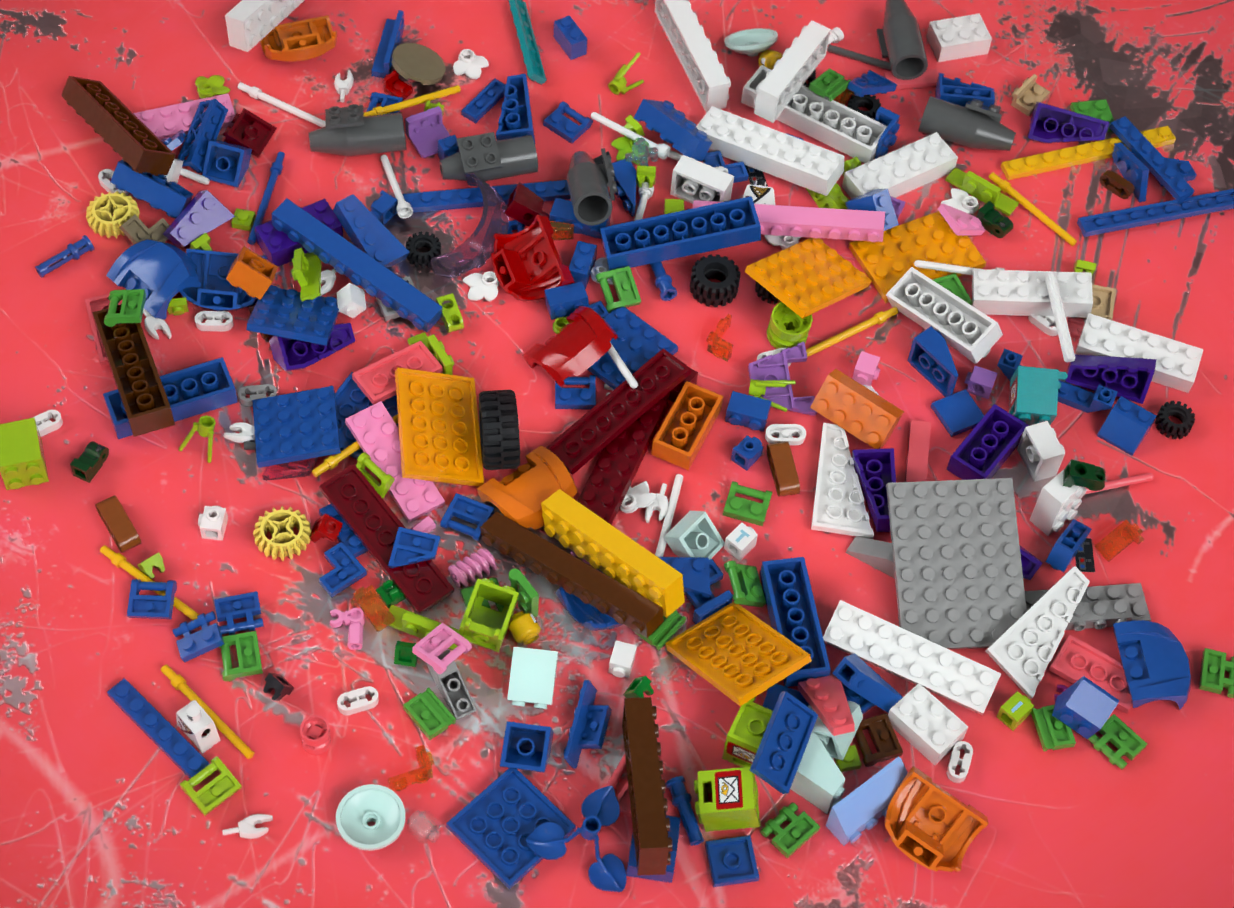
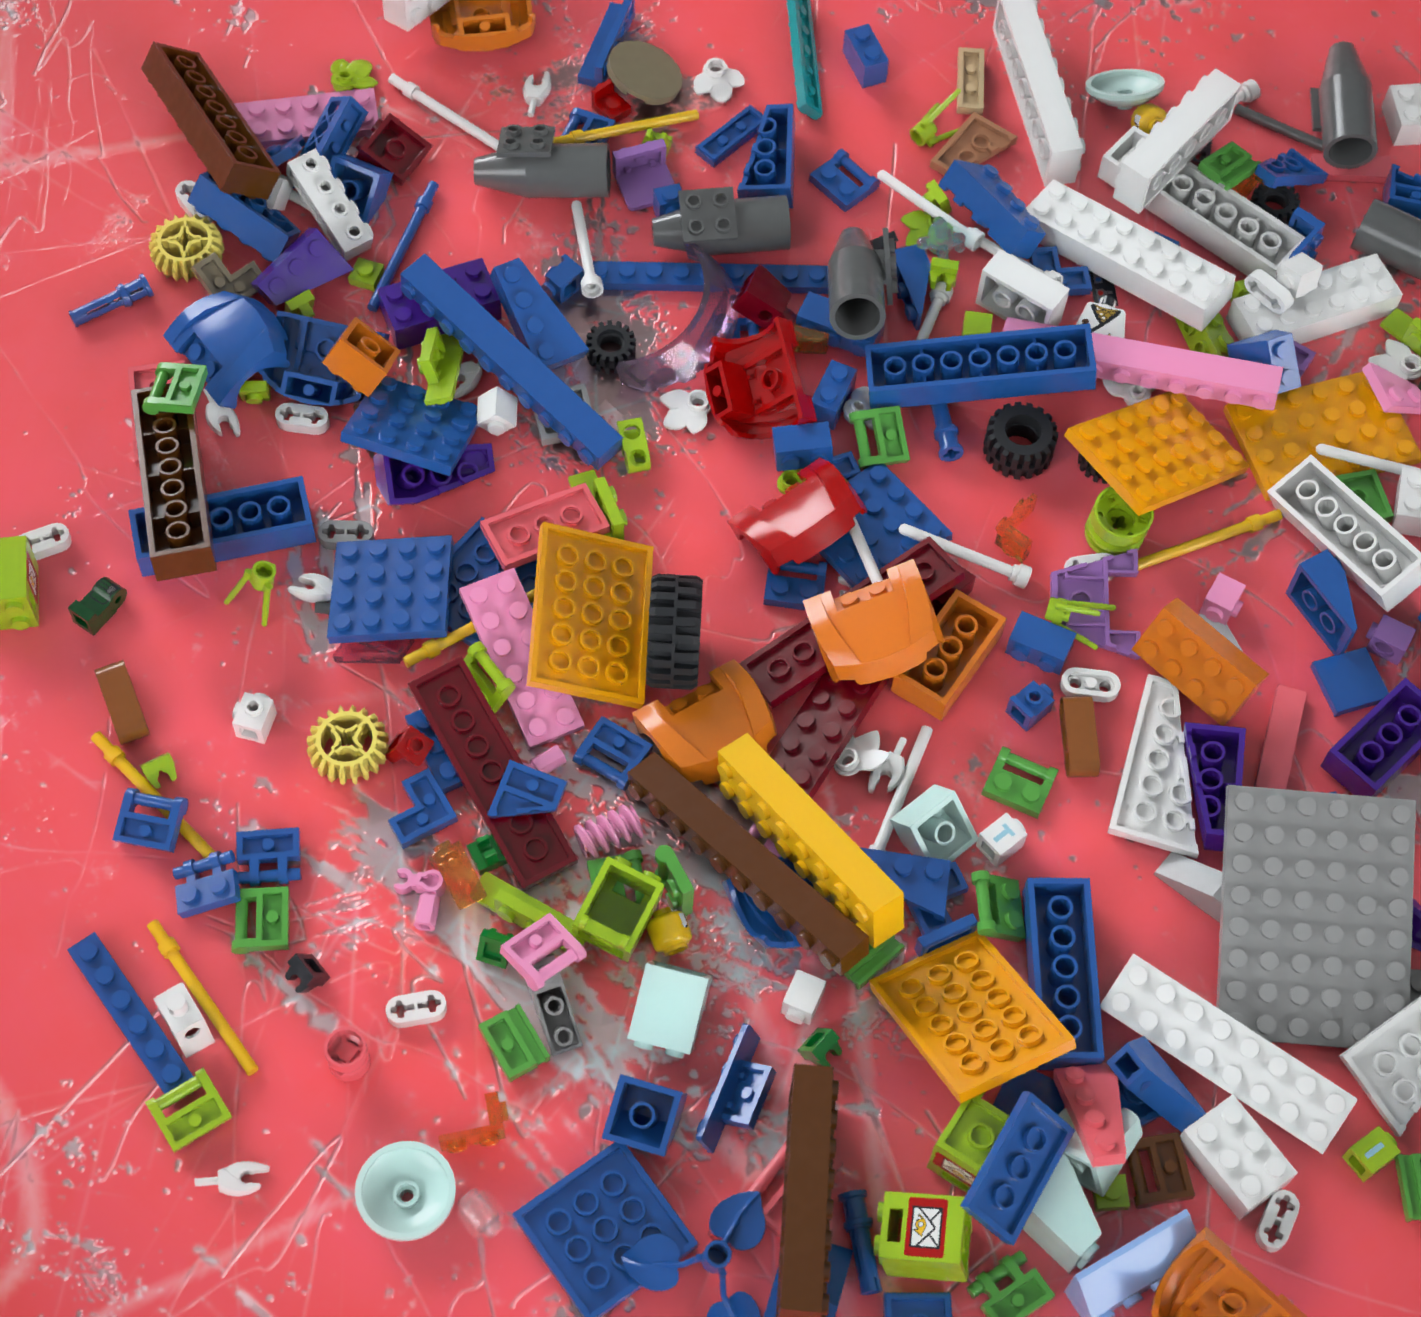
camera: 10 degrees right, 5 degrees up
none -> white brick [286,148,374,261]
none -> orange piece [803,559,944,685]
none -> white piece [899,524,1032,589]
none -> nougat wing [930,112,1018,175]
none -> tan plate [956,47,984,115]
none -> white beam [1244,269,1294,314]
none -> white brick [1276,252,1323,299]

